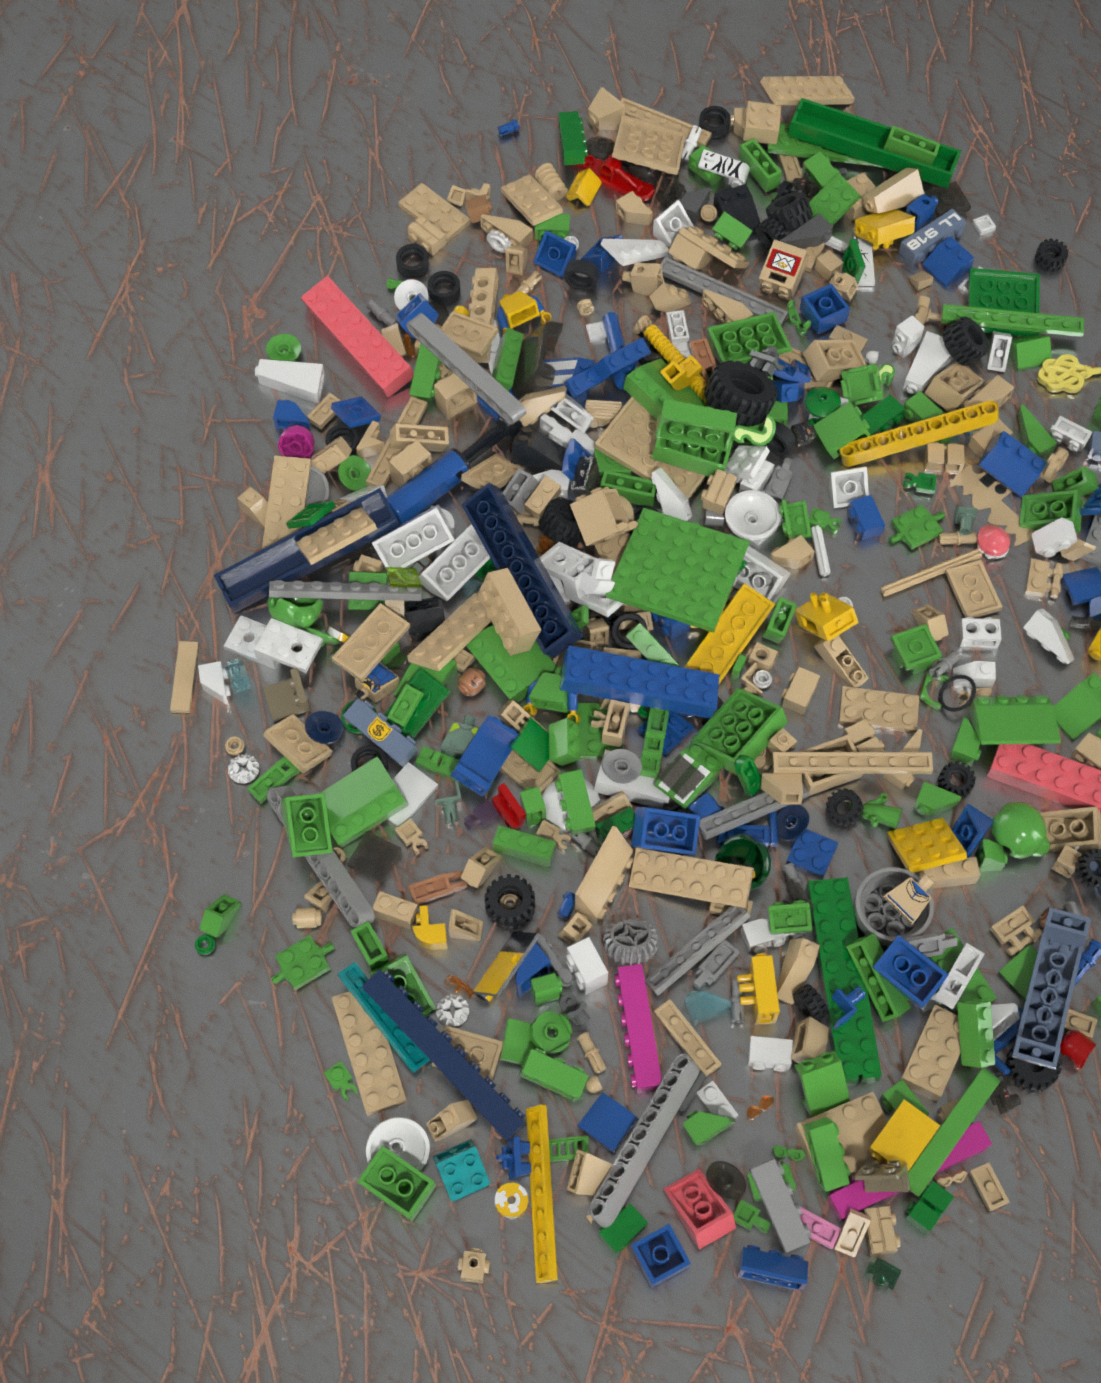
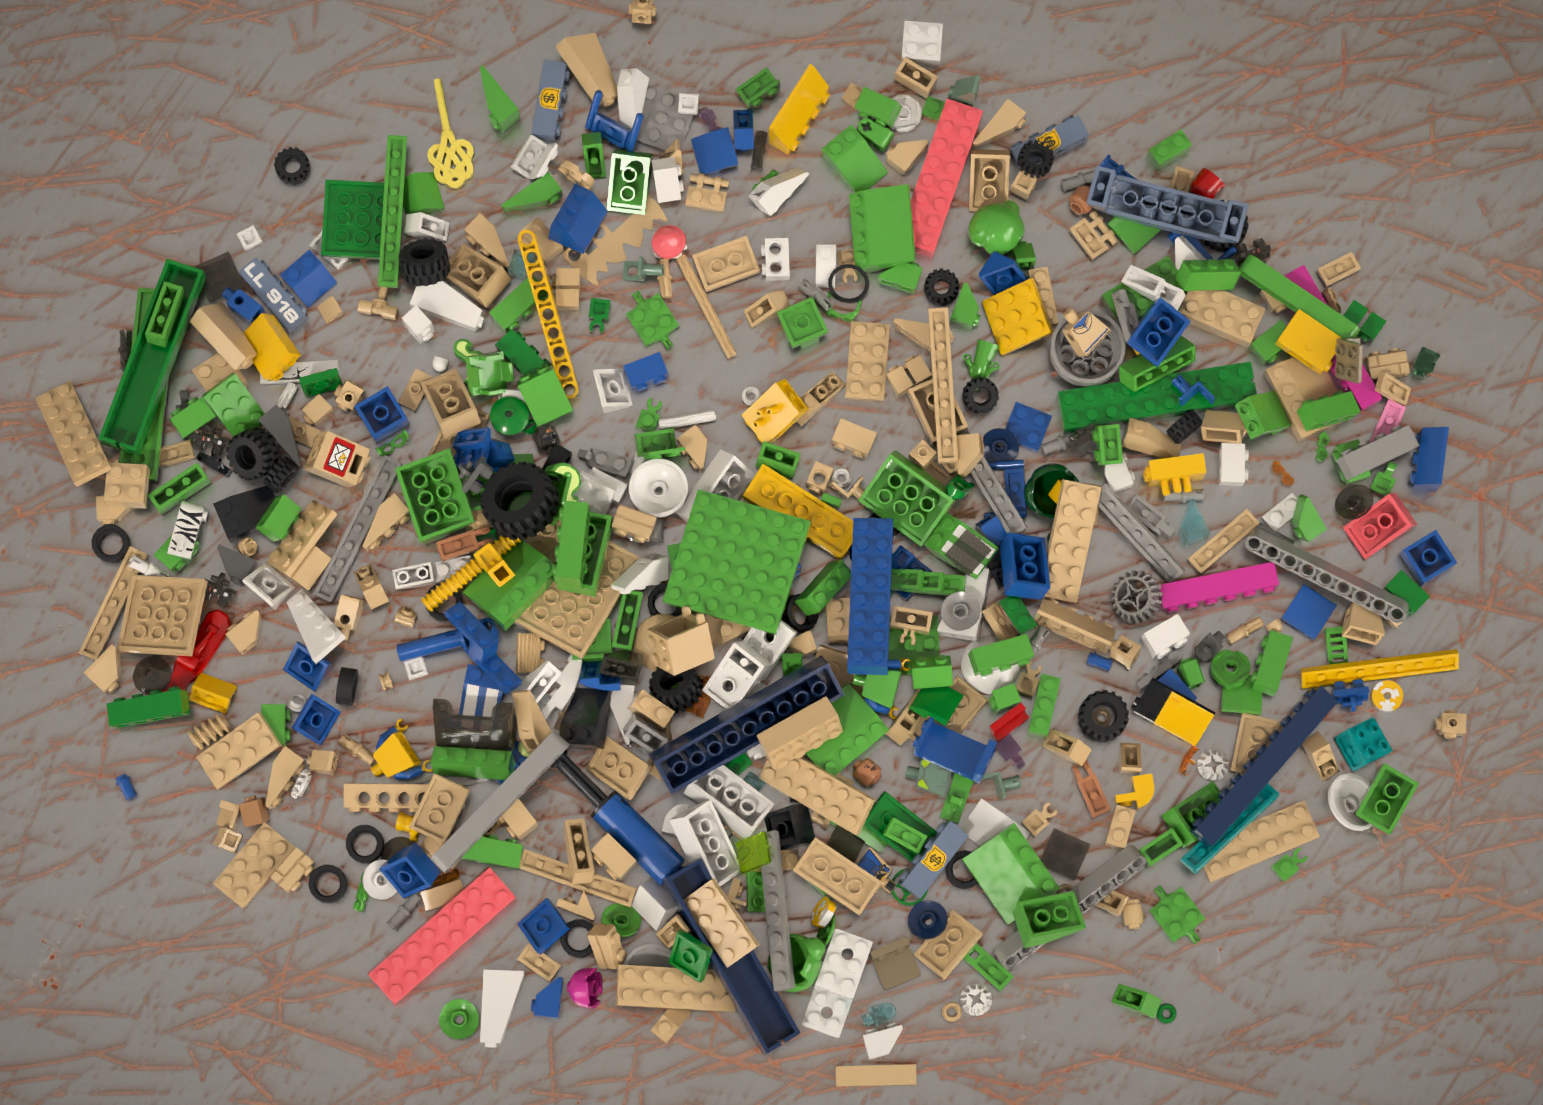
camera: 95 degrees left, 15 degrees up
white brick [579,558,615,595] -> none

